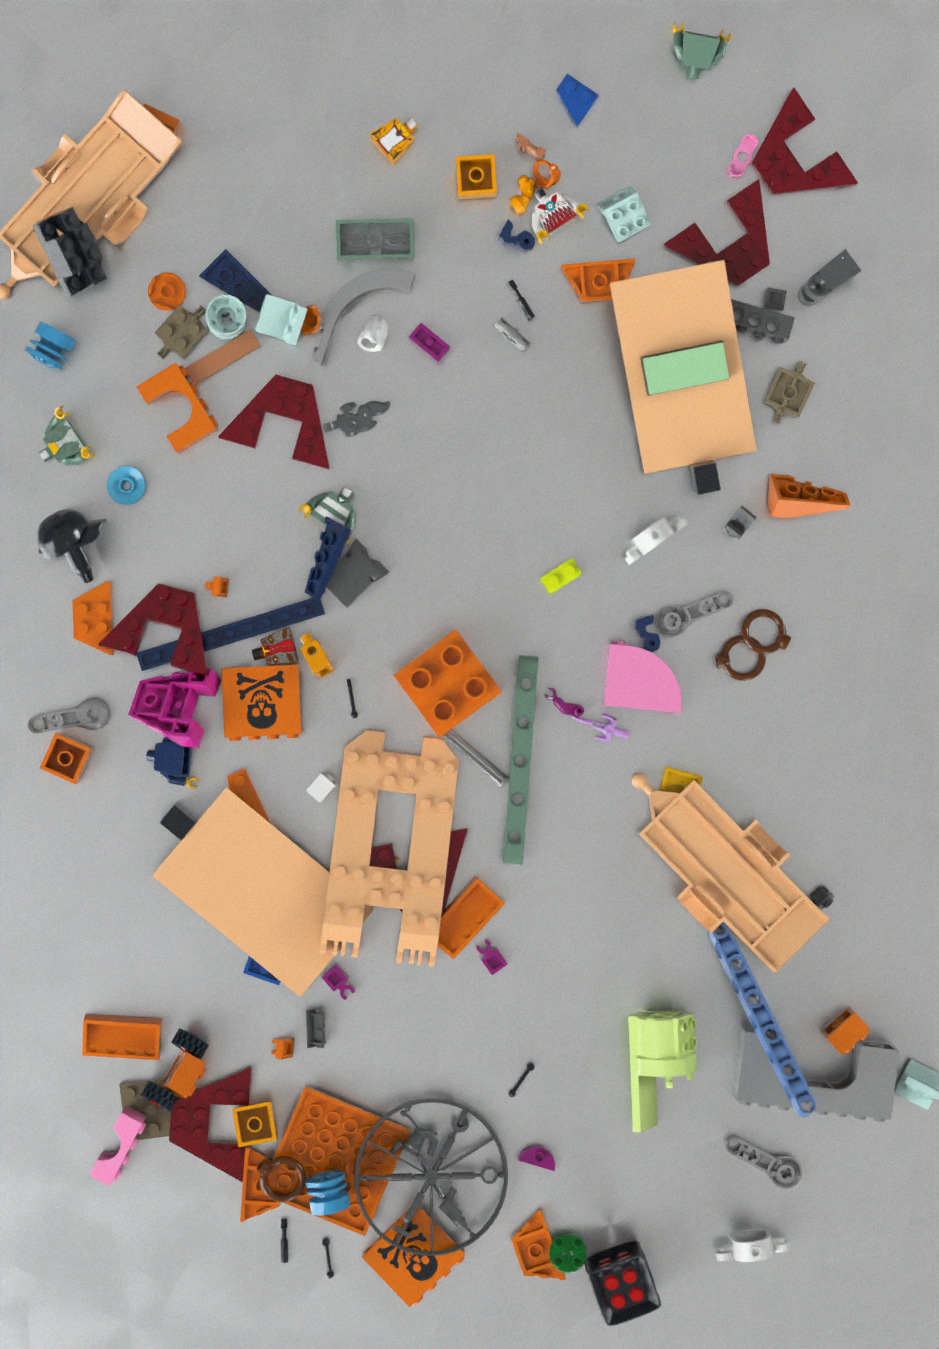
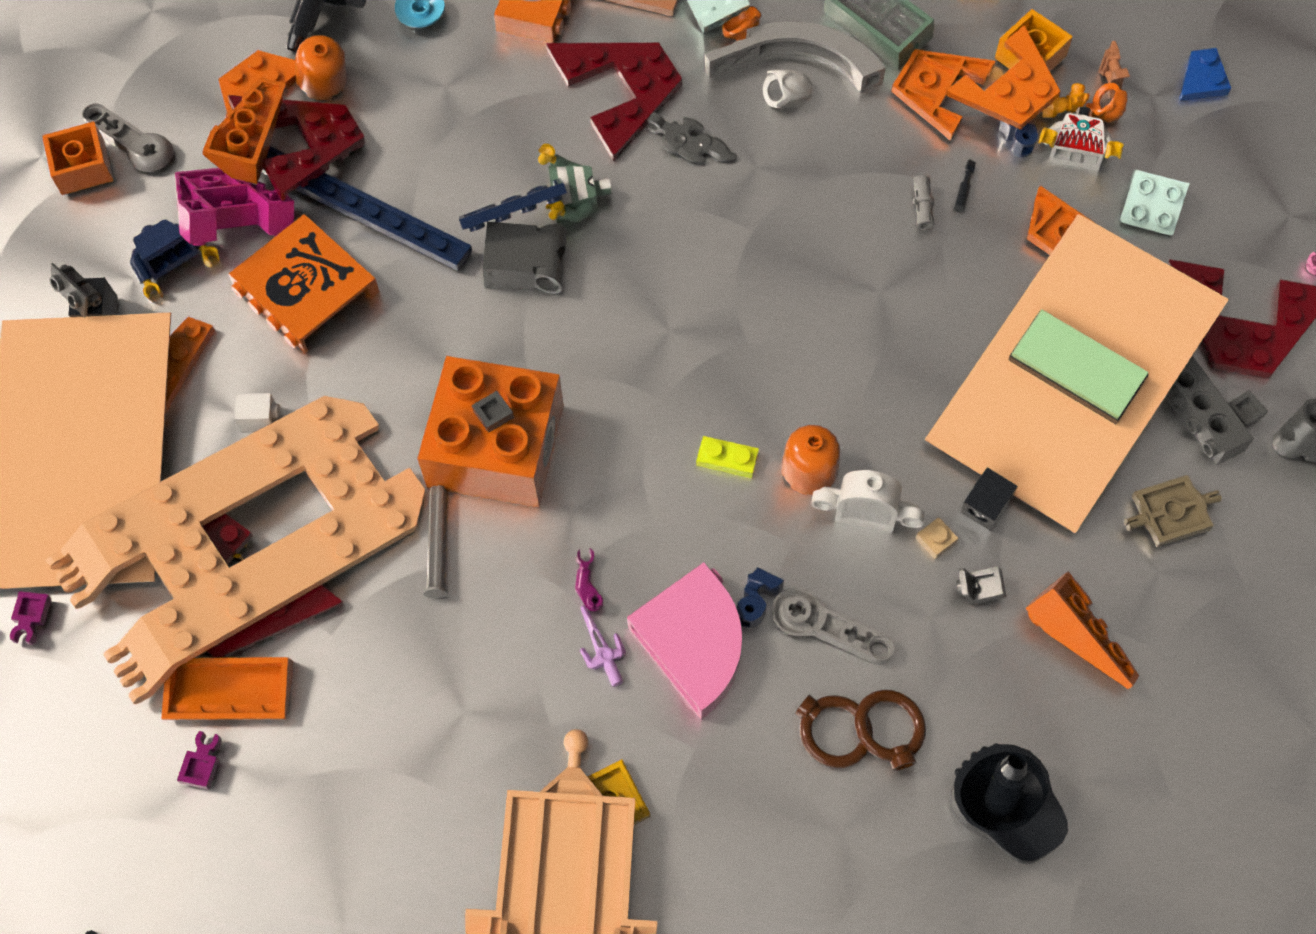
camera: 45 degrees right, 25 degrees down
orange tile [205,576,229,598] -> none
torso [252,627,299,665] -> none
light orange torso [299,633,335,679] -> none
black hinge [347,679,358,718] -> none
magenta plate [409,323,451,362] -> none
sand green beam [503,655,538,865] -> none
none -> dark grey hinge [49,263,102,318]
none -> orange wedge [202,77,286,184]
none -> orange cylinder [295,35,347,101]
none -> dark grey plate [472,391,514,433]
none -> orange cylinder [781,425,840,495]
none -> orange wing [891,49,996,141]
none -> tan plate [916,517,959,559]
none -> orange wing [946,26,1060,130]
none -> black piece [951,743,1068,864]

